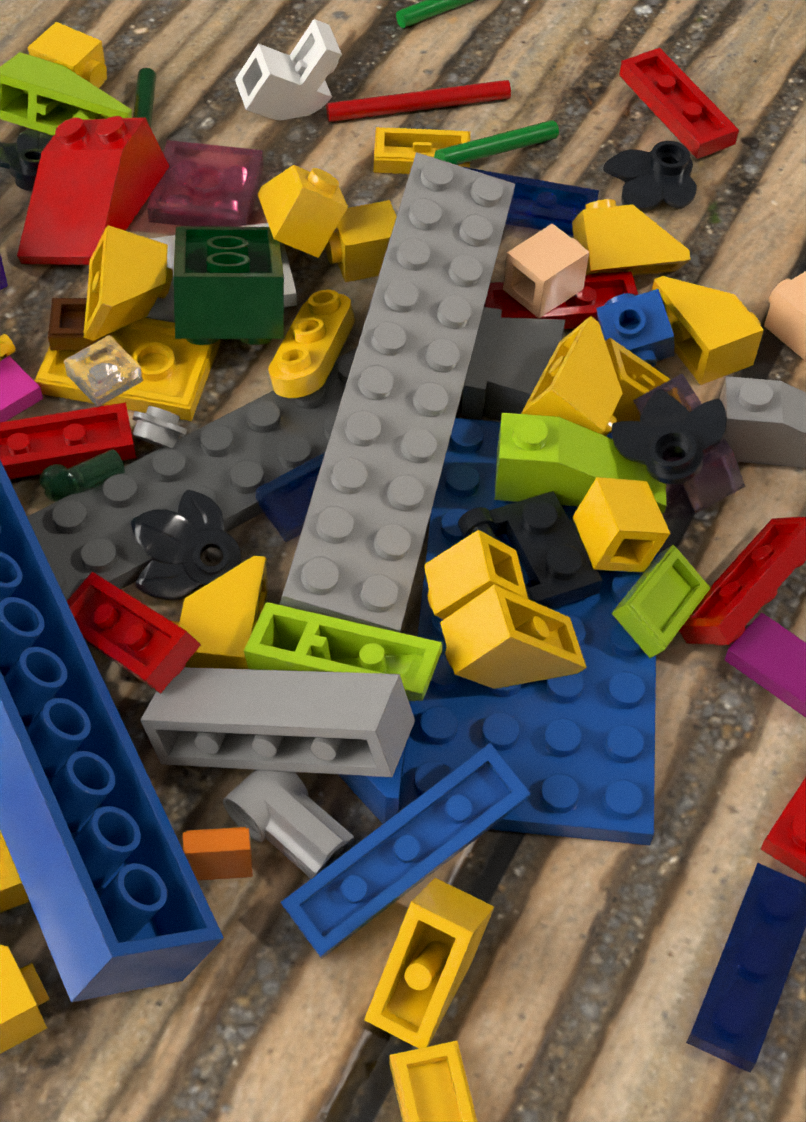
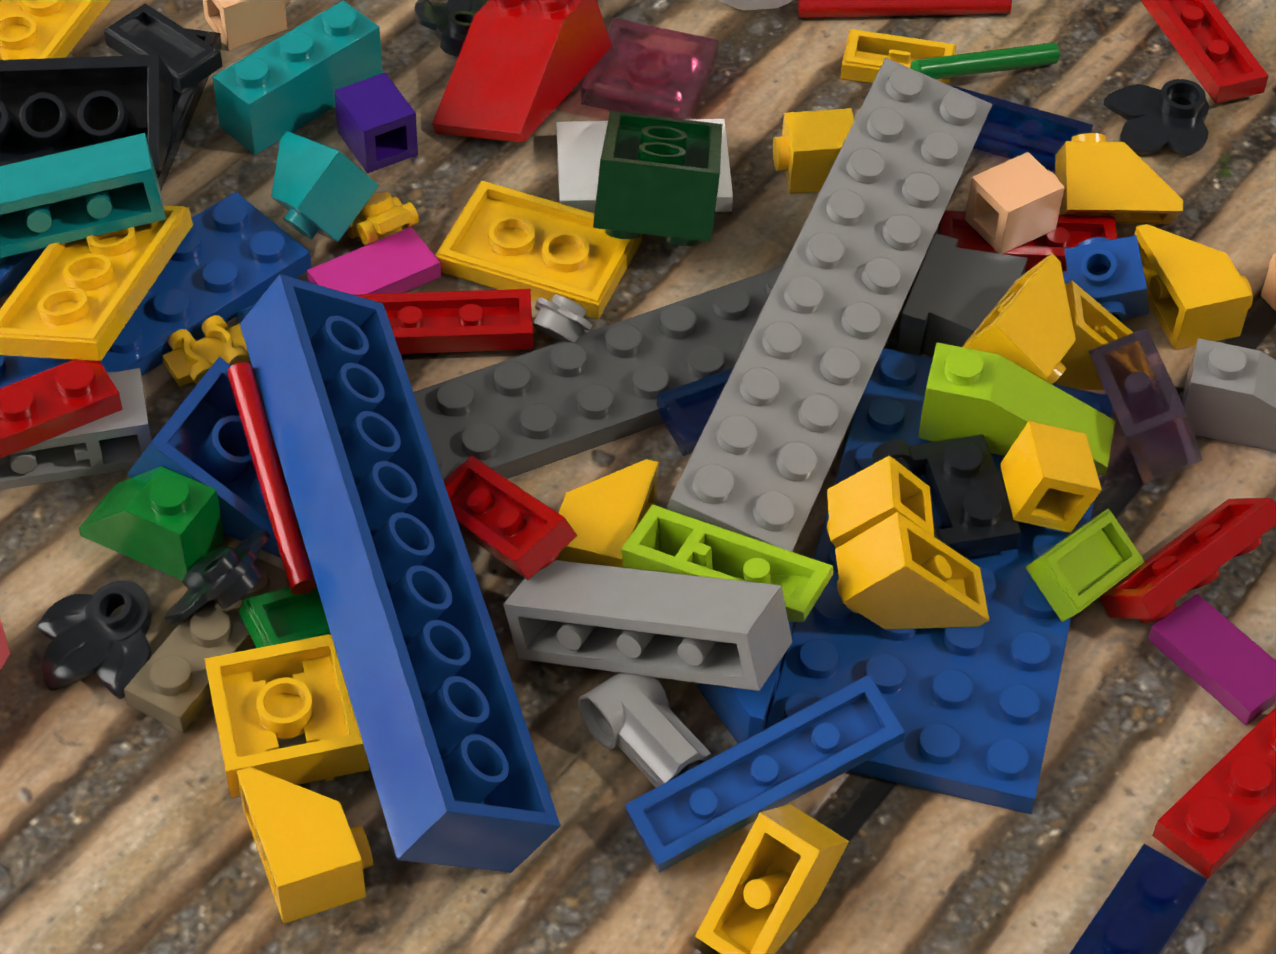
camera: 10 degrees right, 5 degrees down
clear green arm [39,449,125,502] -> none
reddish brown tile [48,298,105,350] -> none
clear plate [64,335,143,407] -> none
yellow slope [83,225,173,341] -> none
black plate [131,490,241,600] -> none
orange tile [183,827,253,881] -> none
yellow slope [257,165,348,258] -> none
yellow plate [268,290,355,398] -> none
black plate [612,389,727,484] -> none

